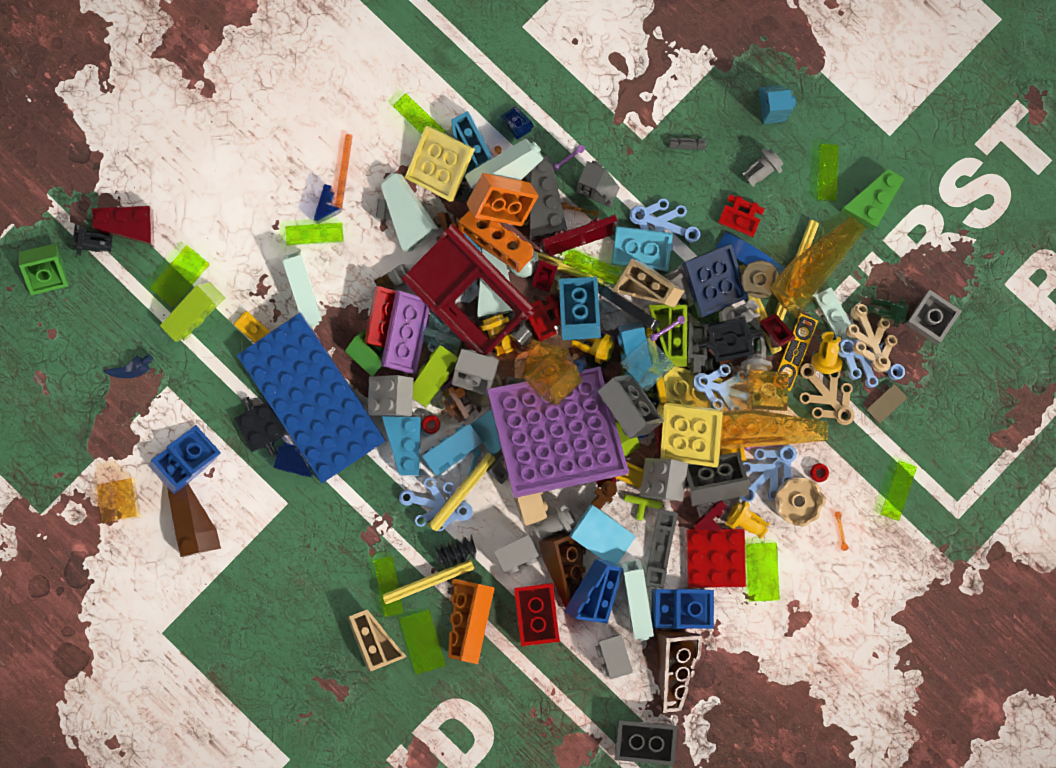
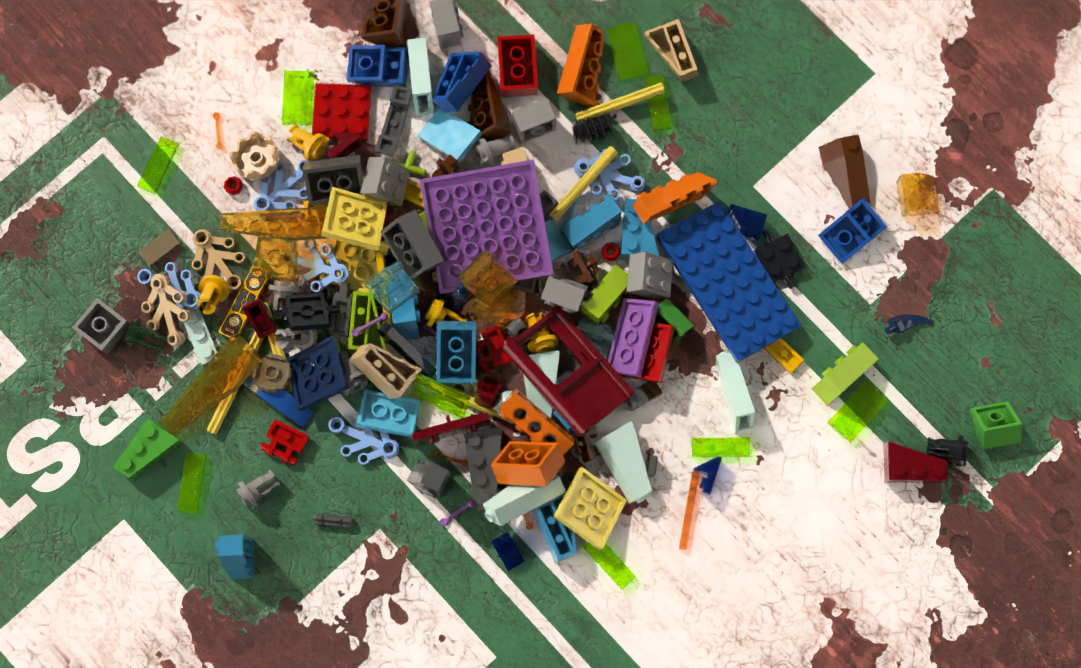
camera: 170 degrees left, 5 degrees down
none -> orange wedge [632,172,718,224]

